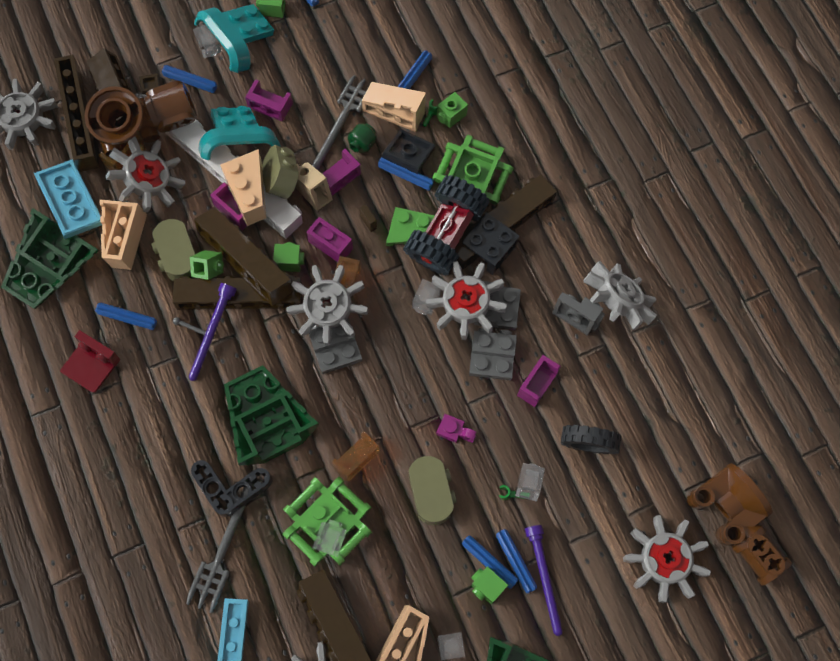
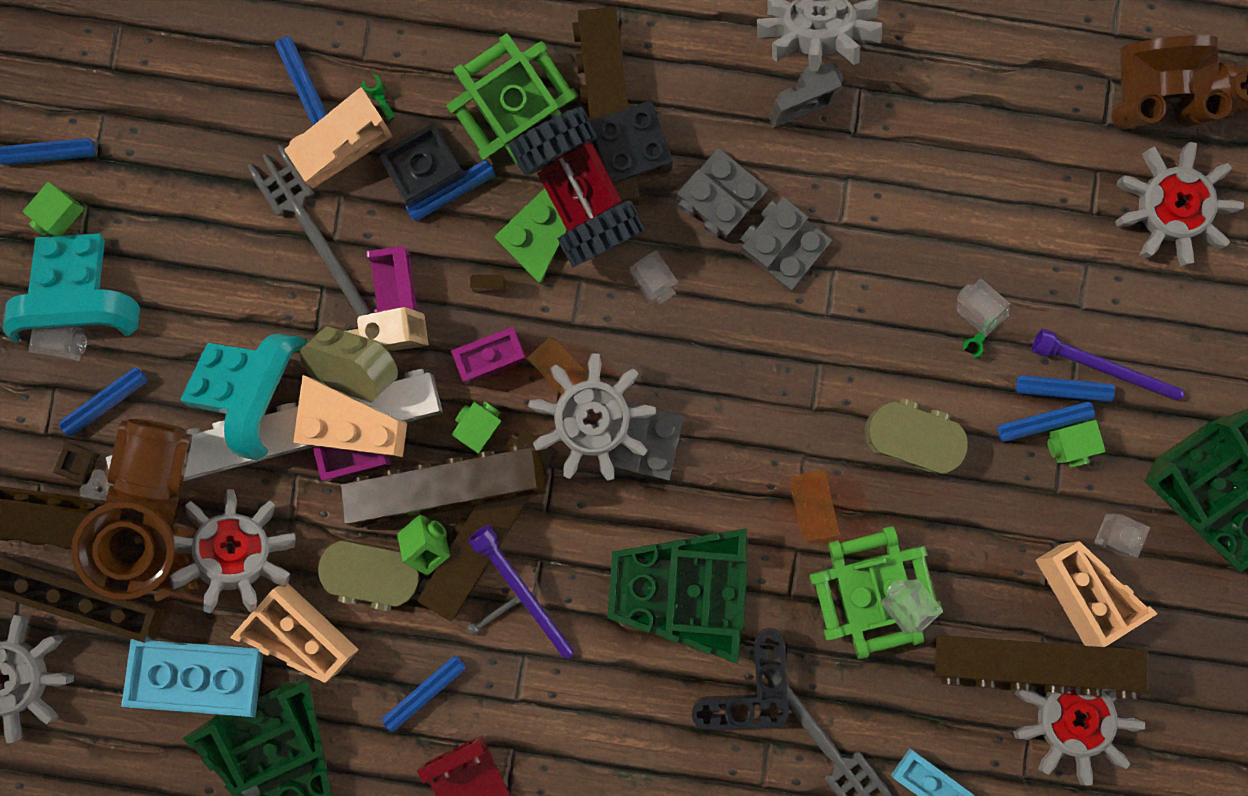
camera: 55 degrees left, 15 degrees up
magenta panel [245,80,293,122] -> none
dark green head [347,124,377,153] -> none
light grey gear [426,261,507,340] -> none
magenta plate [436,414,476,443] -> none
bright green brick [437,92,468,128] -> none
magenta panel [517,355,561,407] -> none
black tyre [560,425,622,454] -> none

